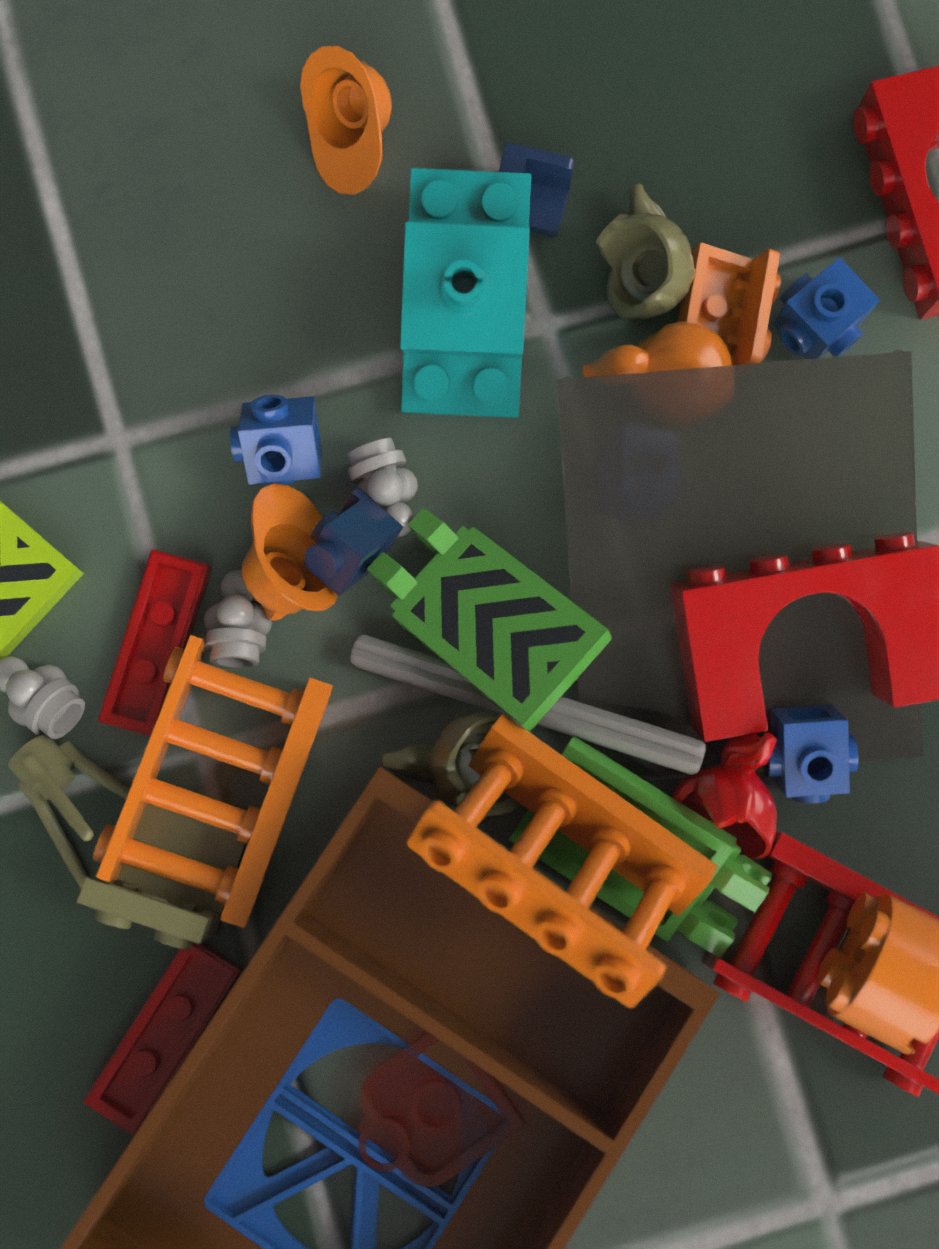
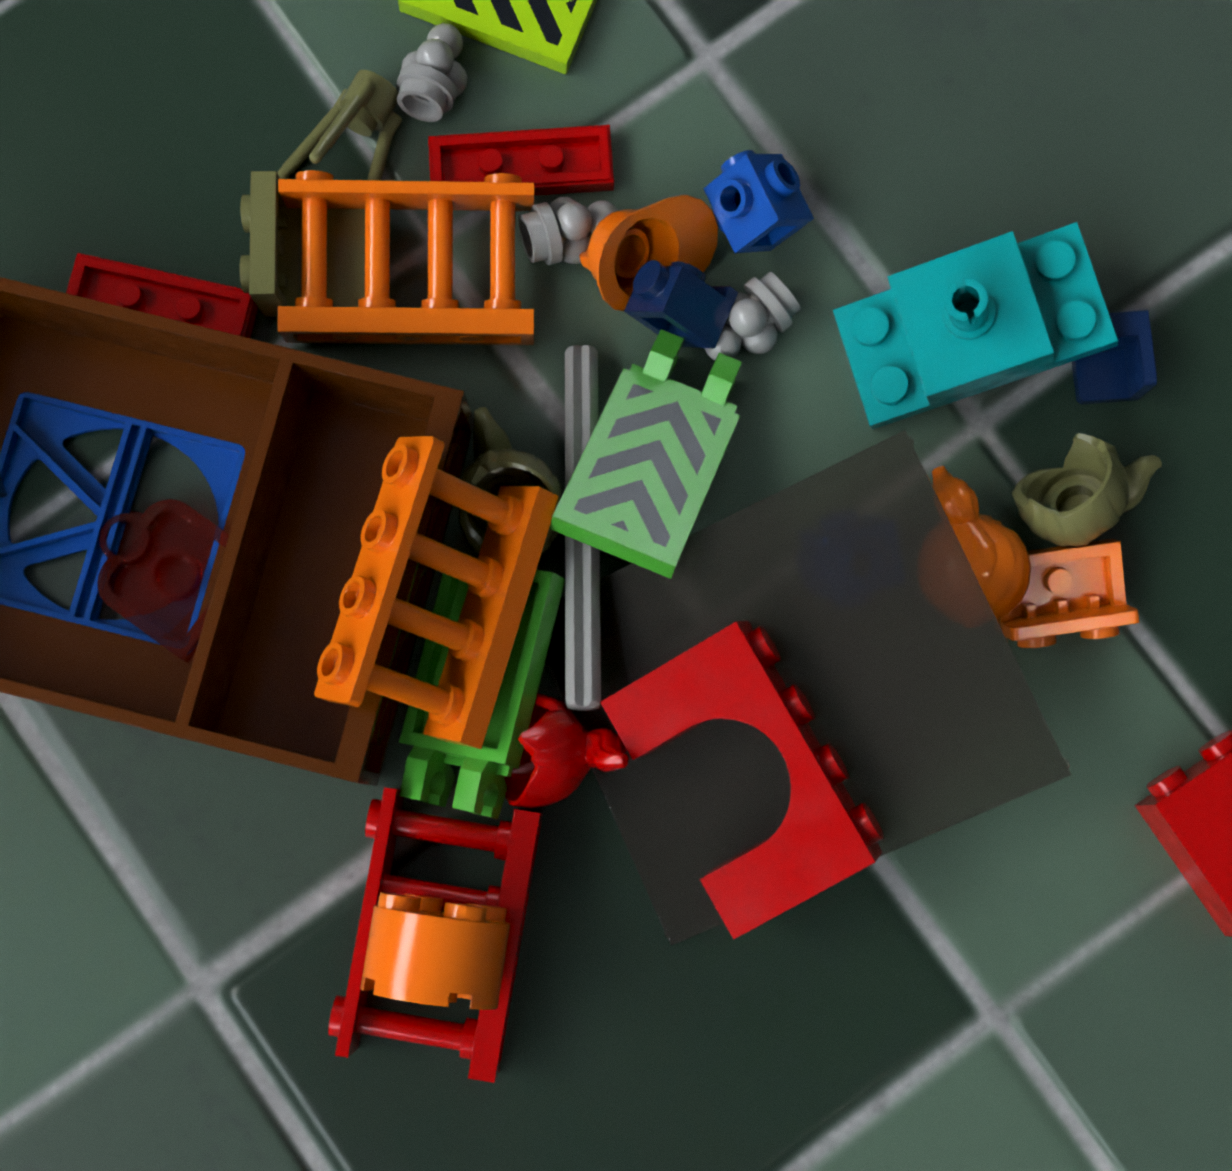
camera: 70 degrees right, 0 degrees up
orange piece [300,46,392,195] -> none
blue brick [763,704,859,804] -> none
blue brick [773,257,881,366] -> none

